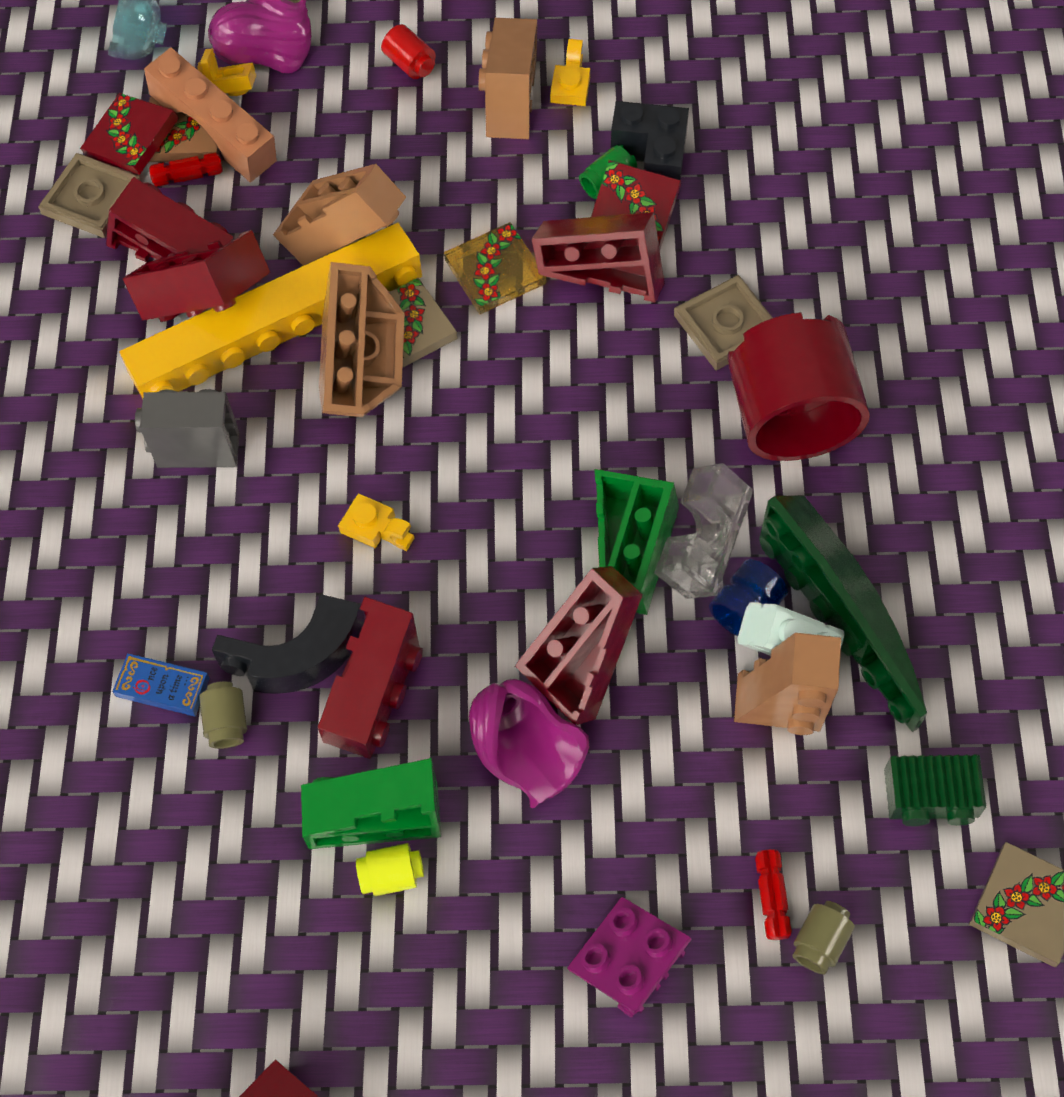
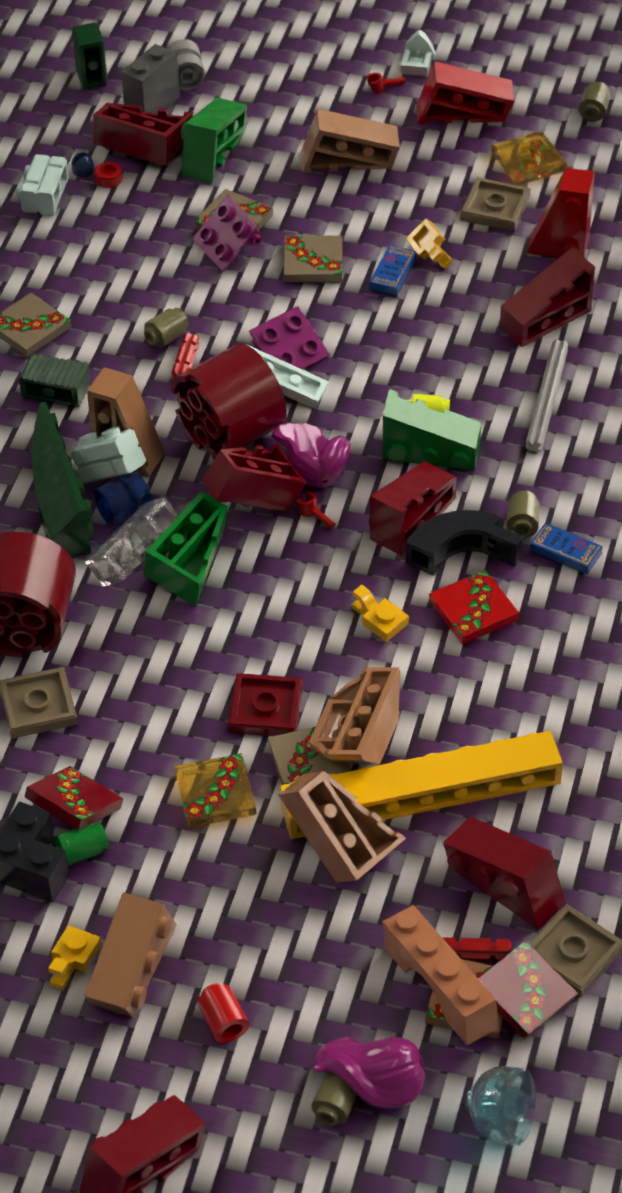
camera: 165 degrees left, 15 degrees down
dark red wedge [122,230,271,322] -> none
dark grey brick [135,389,240,468] -> none
yellow bracket [198,48,256,96] -> none
dark red wedge [532,212,665,303] -> none
none -> dark red brick [171,343,287,460]
none -> dark red tile [227,673,303,736]
none -> light aqua hinge [246,344,329,409]
none -> red hand [297,492,336,529]
none -> red tile [429,570,519,644]
none -> light grey axle [526,339,568,453]

